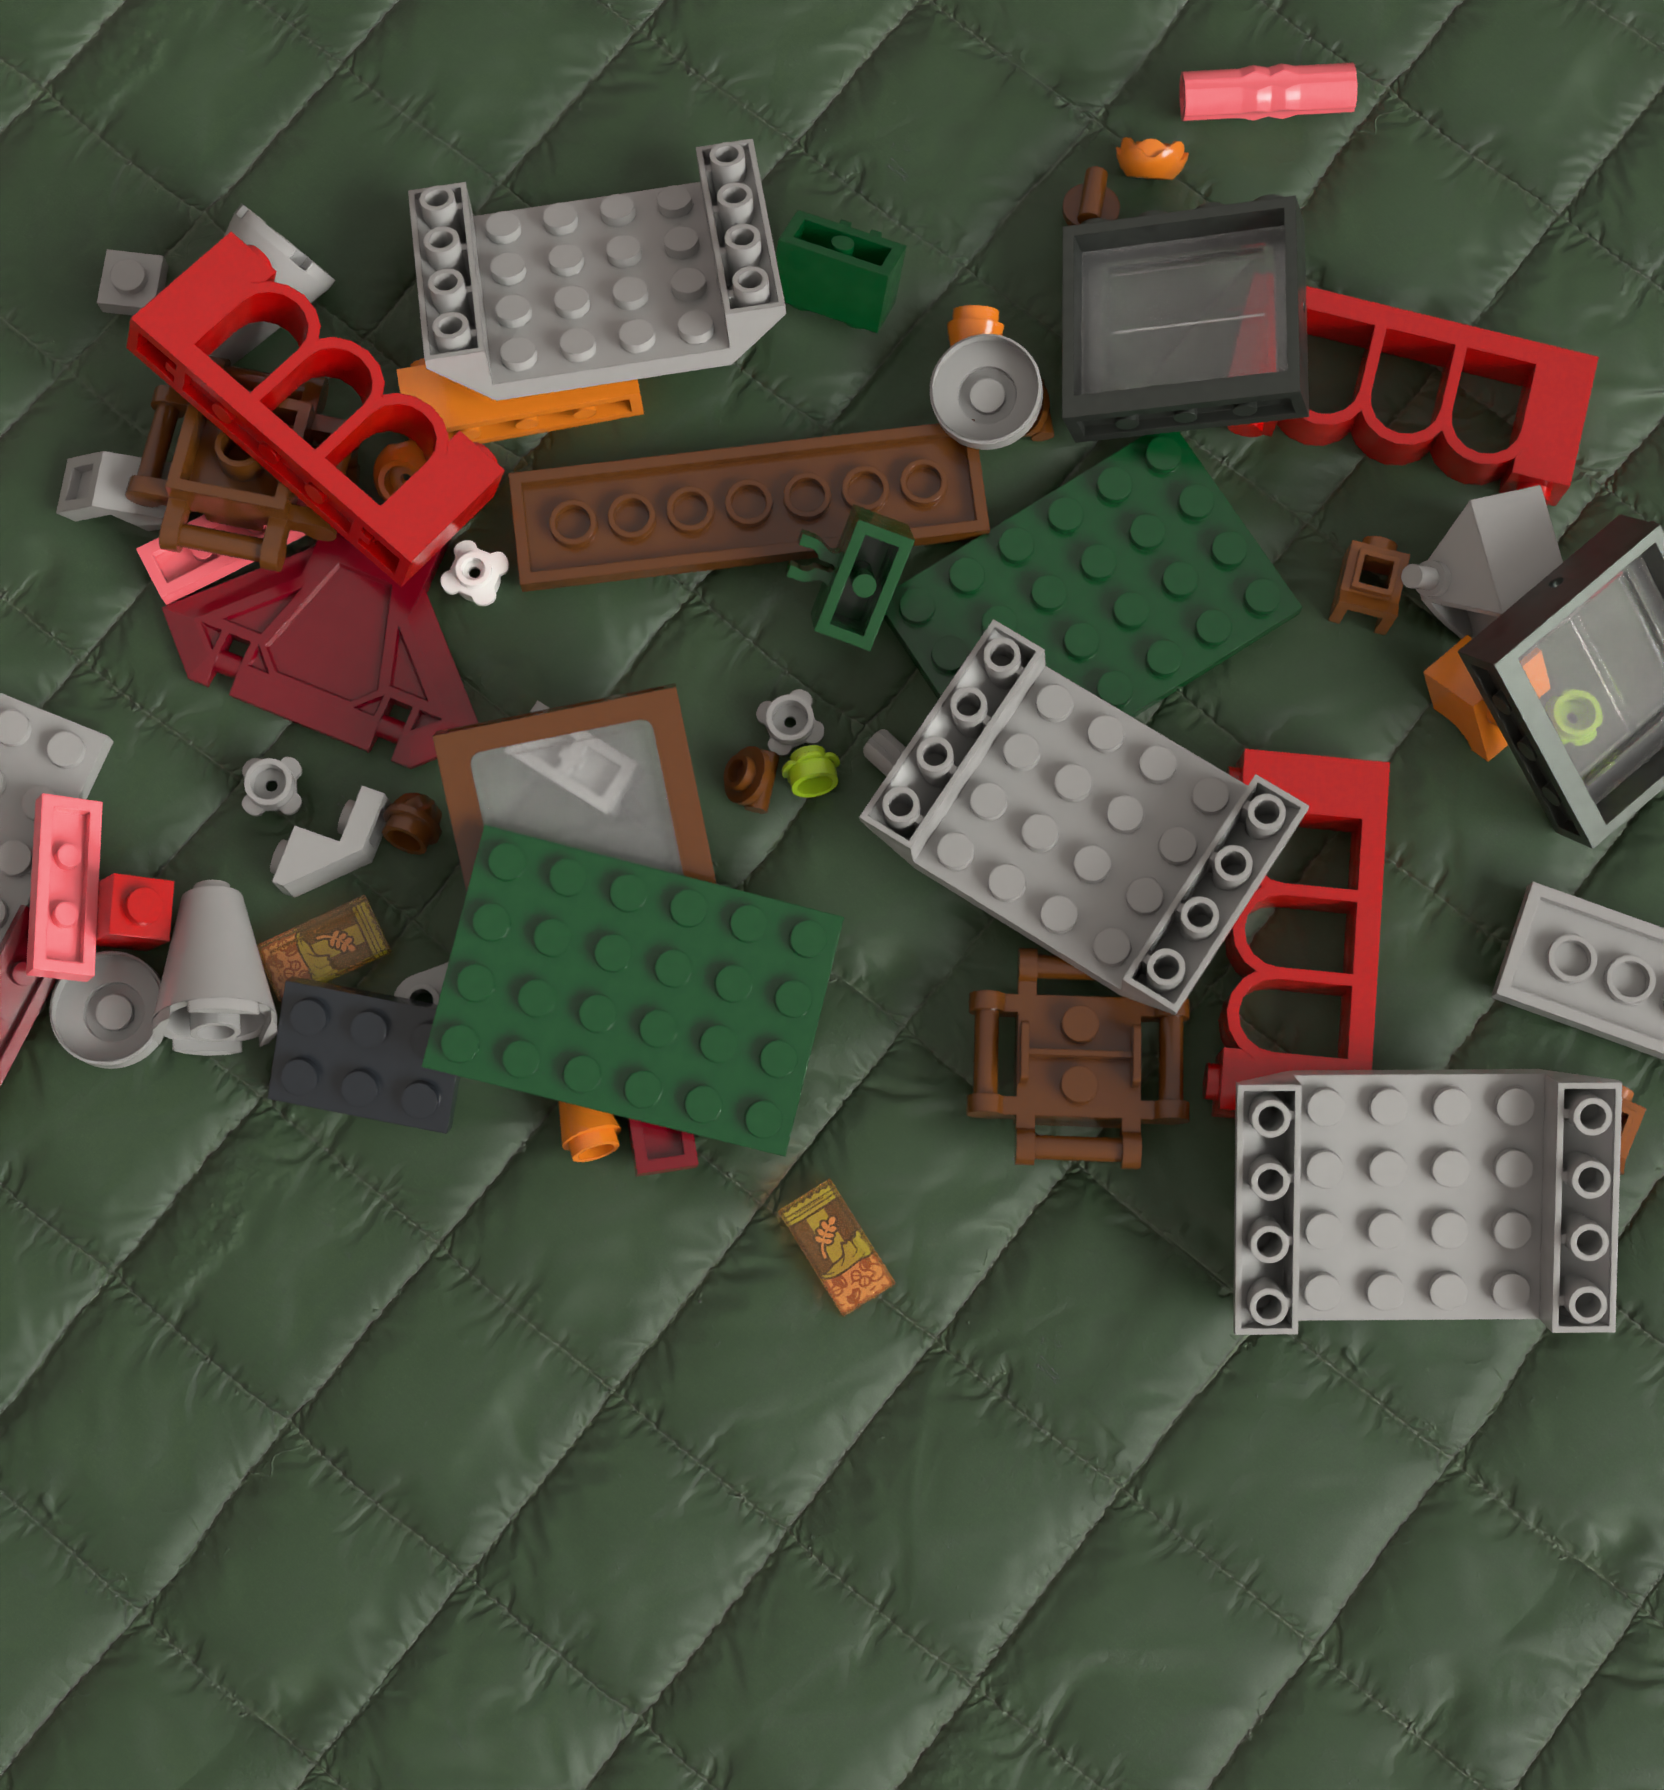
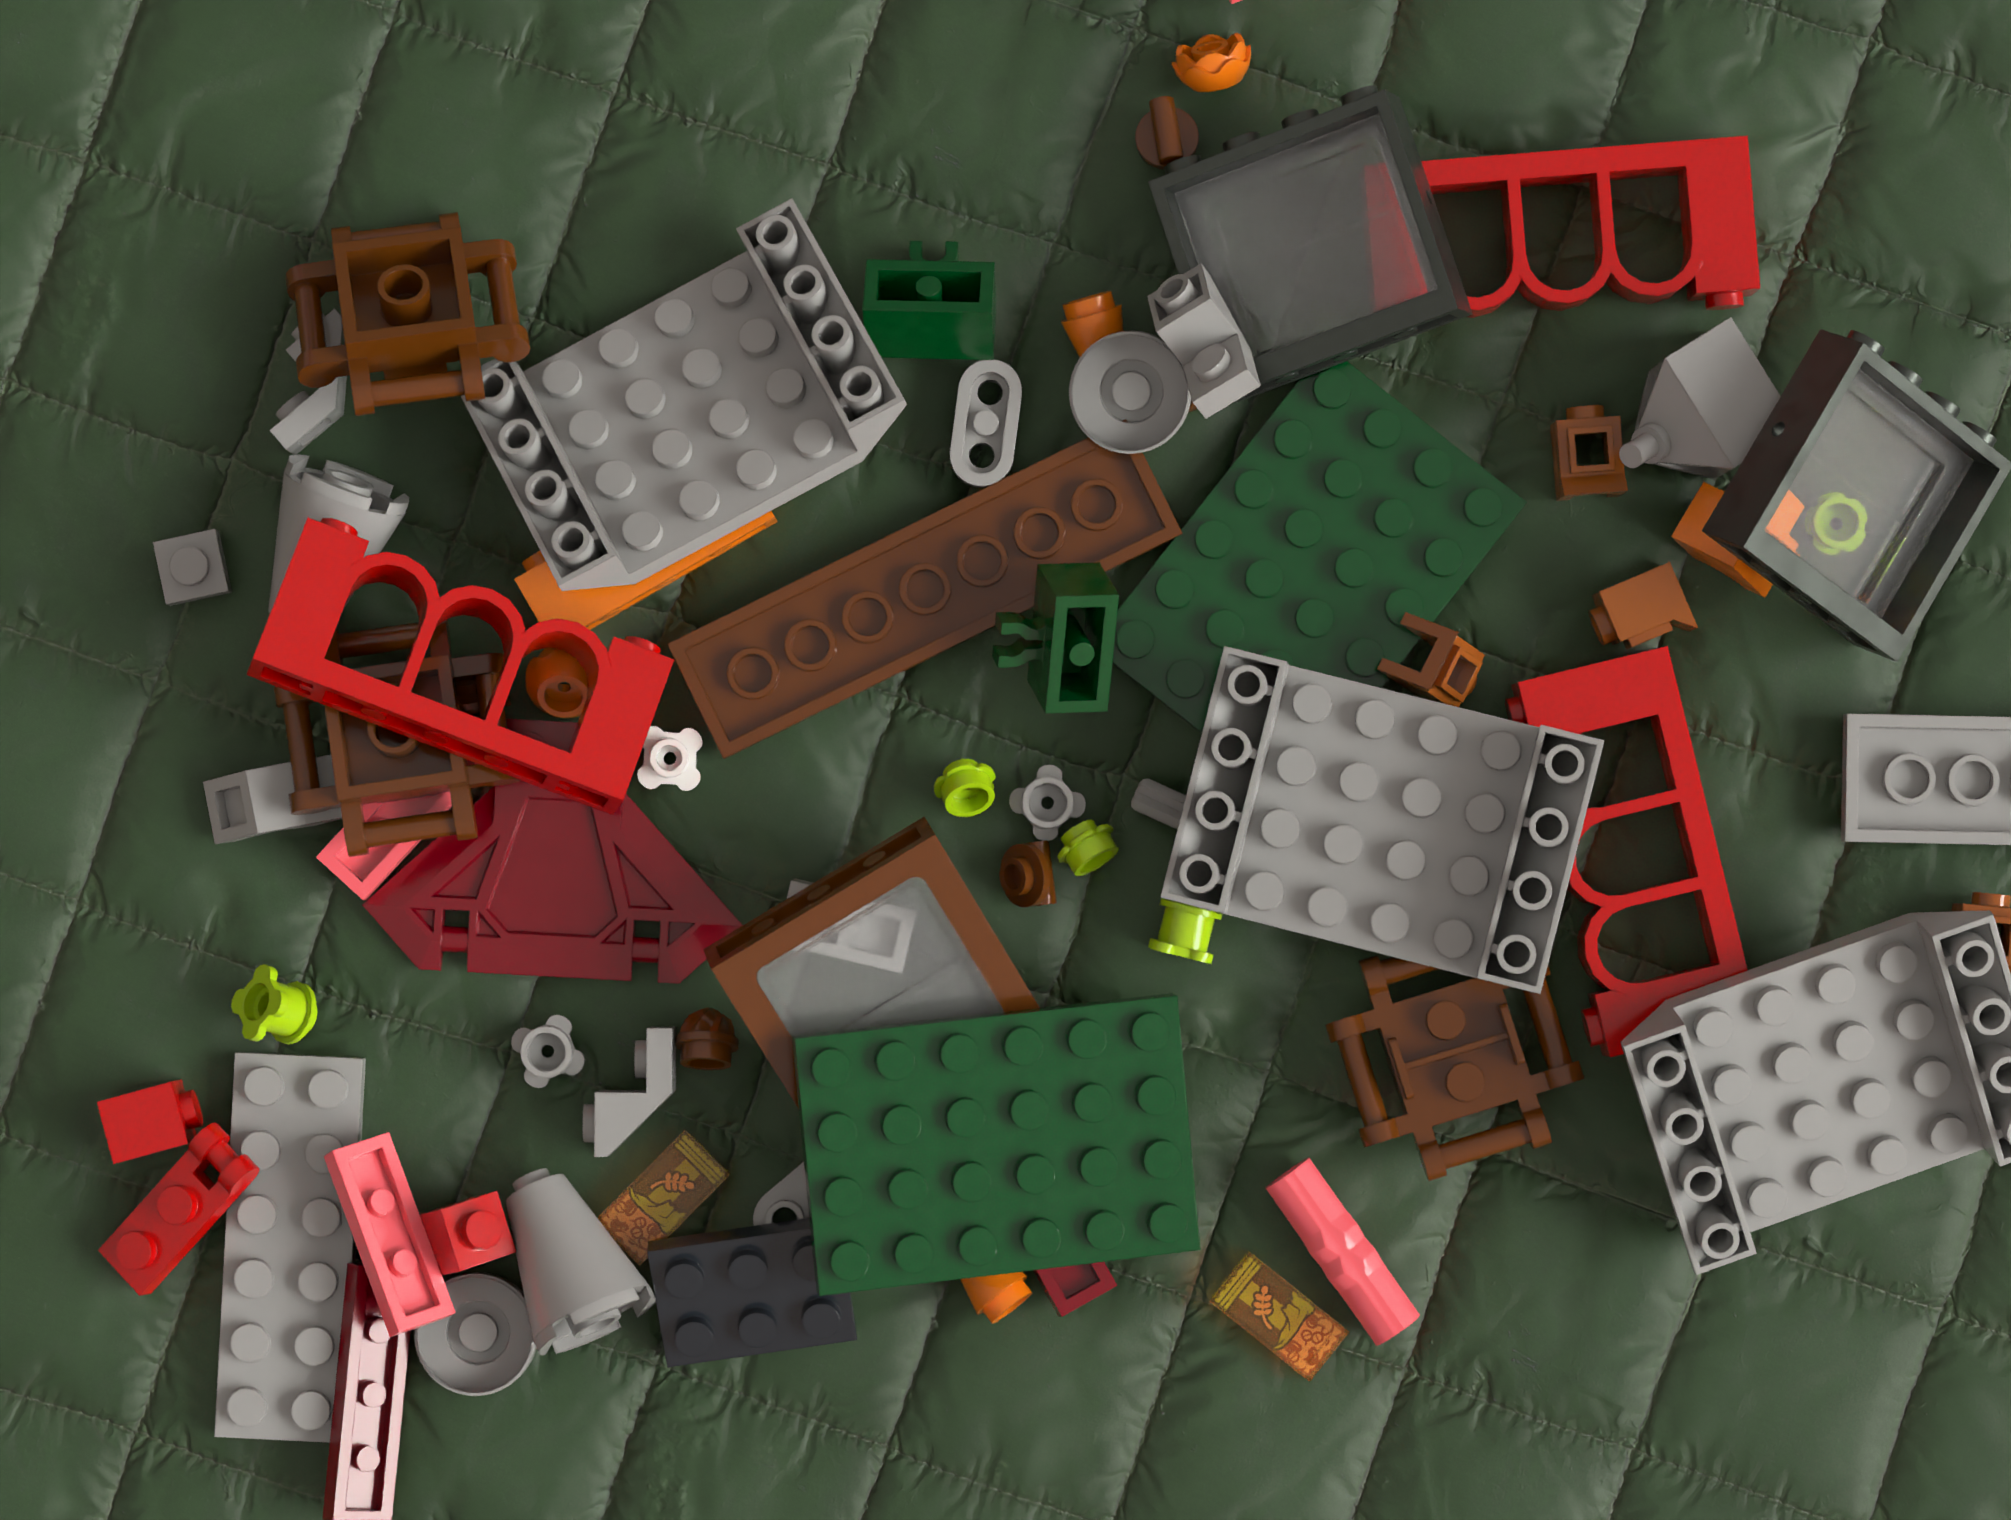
camera: 20 degrees left, 10 degrees up
none -> lime brick [231,964,318,1045]
none -> light grey slope [270,308,347,455]
none -> reddish brown brick [286,212,530,416]
none -> lime plate [934,759,996,817]
none -> light grey plate [950,360,1022,488]
none -> light grey slope [1147,263,1260,419]
none -> lime brick [1148,898,1223,964]
none -> coral axle [1265,1157,1420,1346]
none -> dark orange window [1377,612,1485,707]
none -> dark orange window [1588,562,1698,650]

